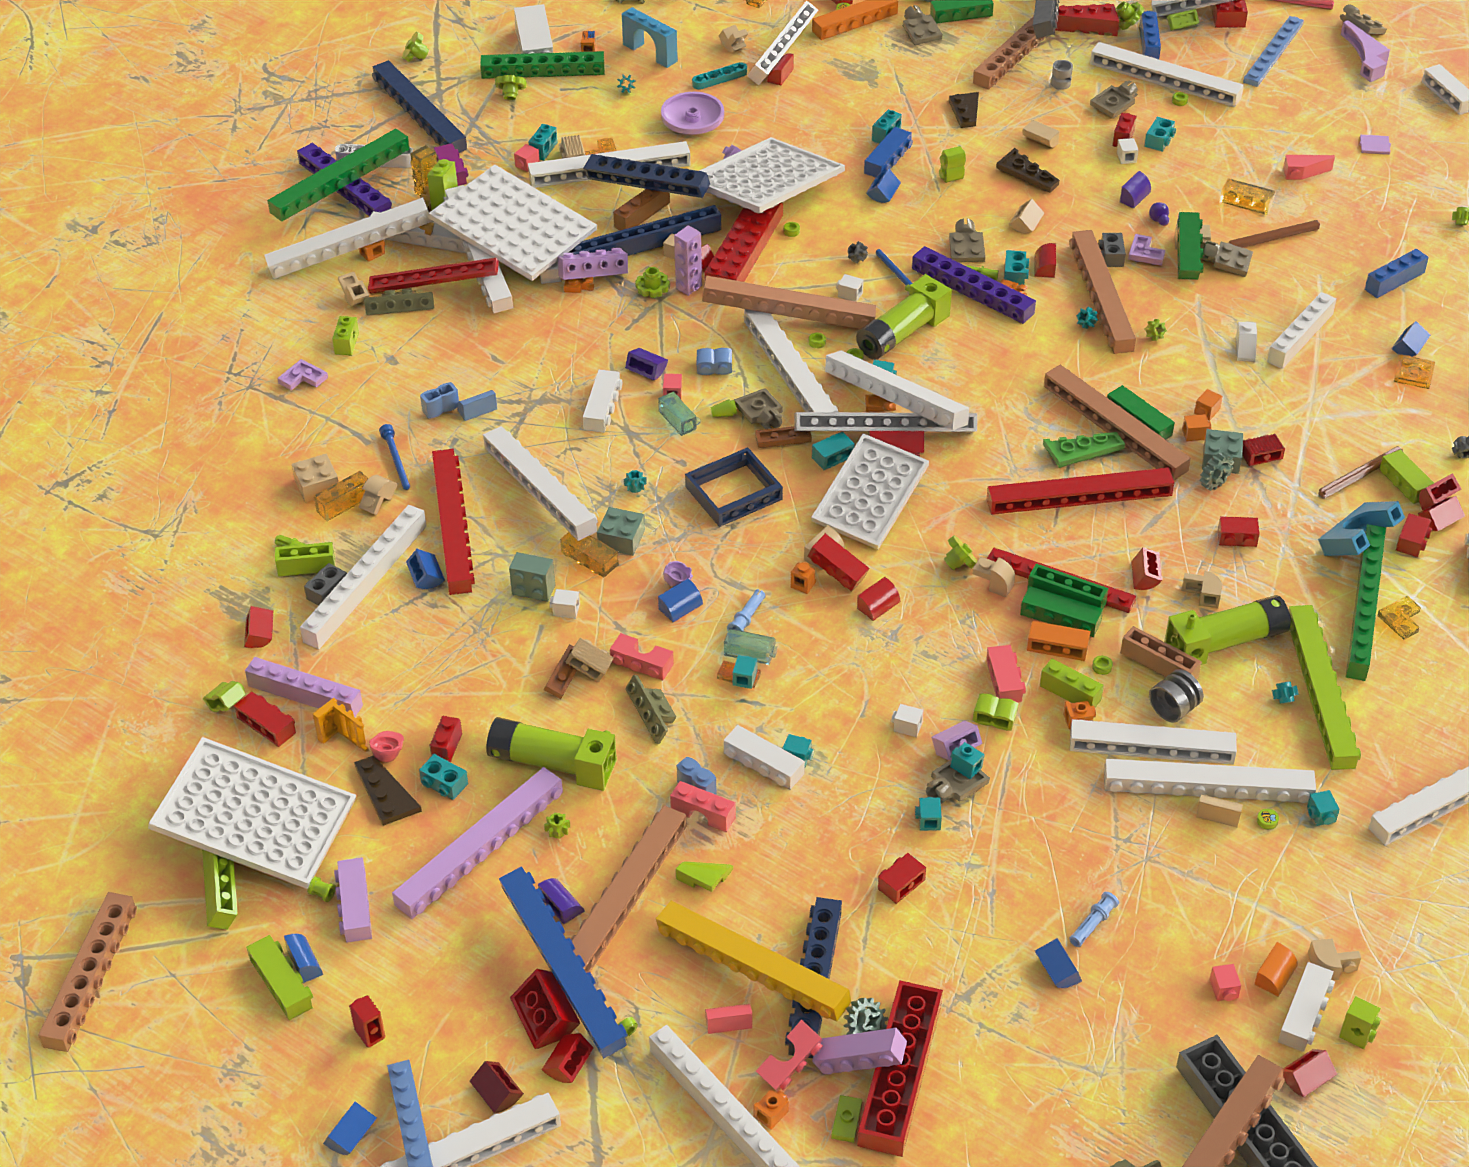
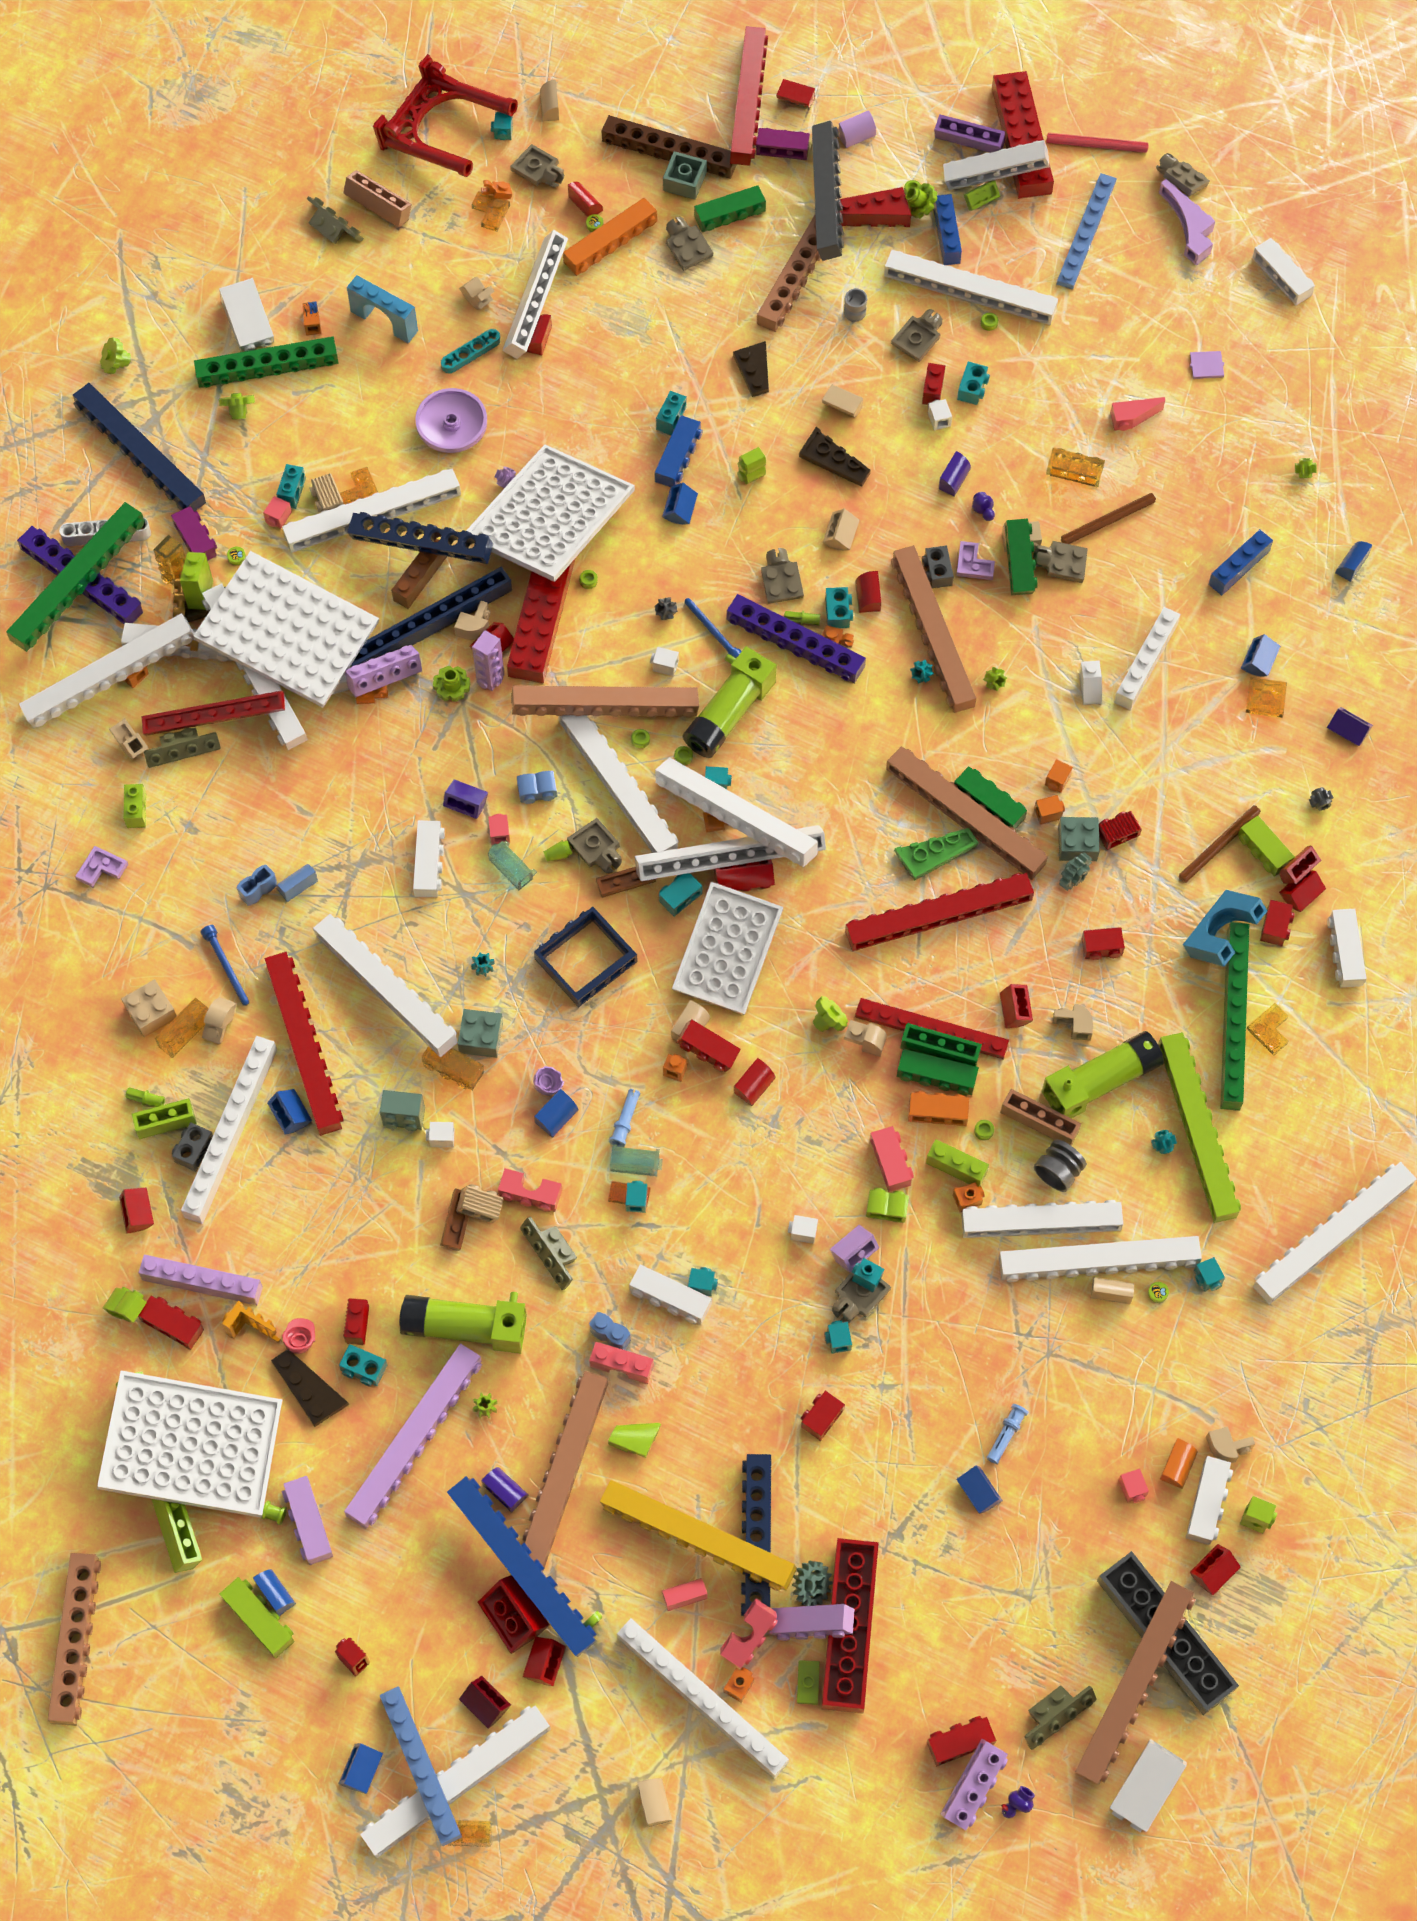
camera: 10 degrees left, 20 degrees up
teal gear [617,74,636,93] -> none

